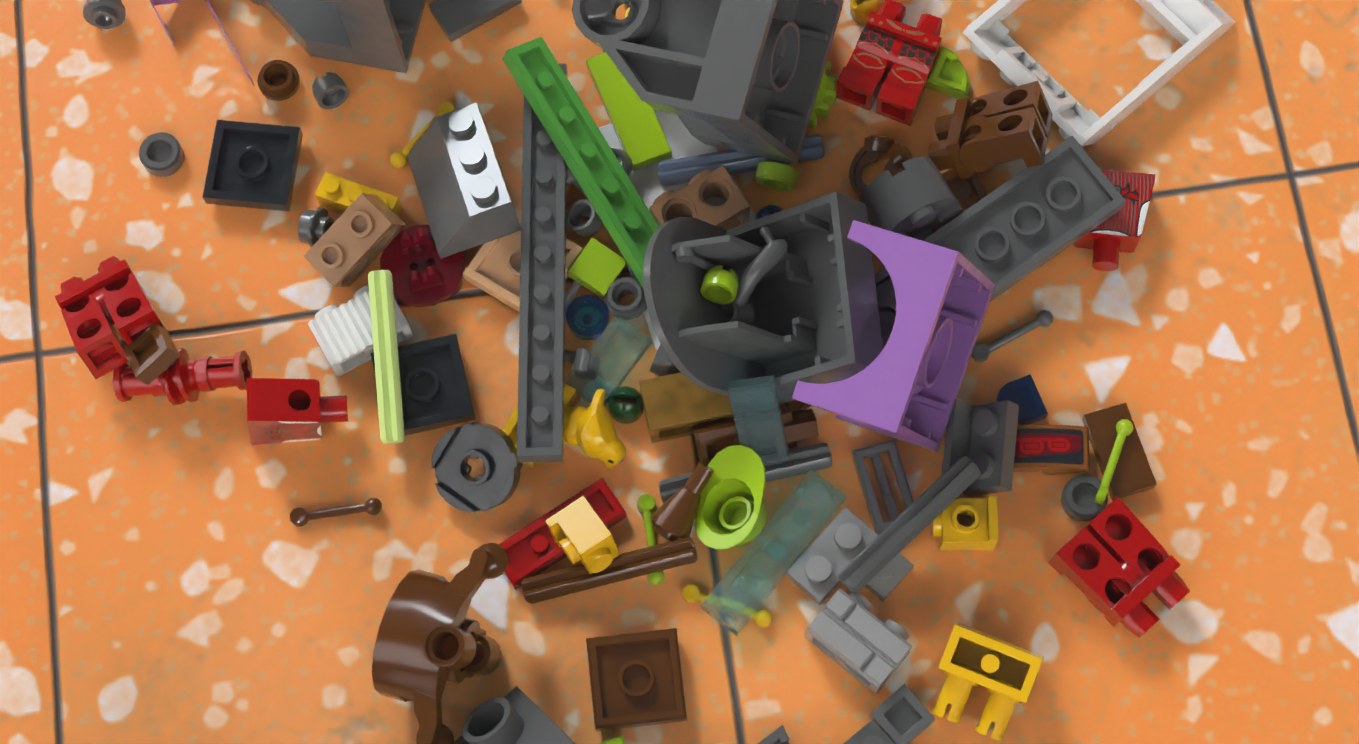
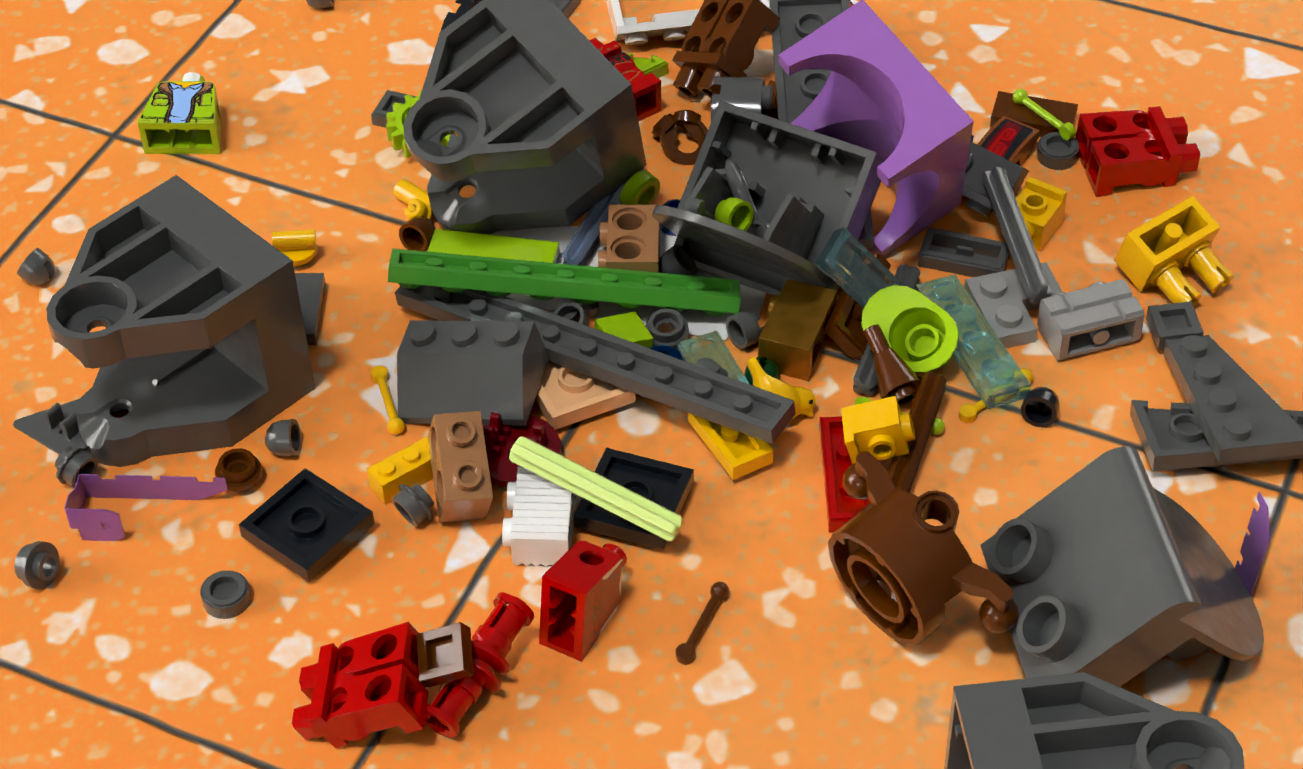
camera: 60 degrees left, 25 degrees down
black plate [432,422,523,512] -> none
reddish brown plate [586,628,687,732] -> none
none -> black hinge [1021,387,1060,427]

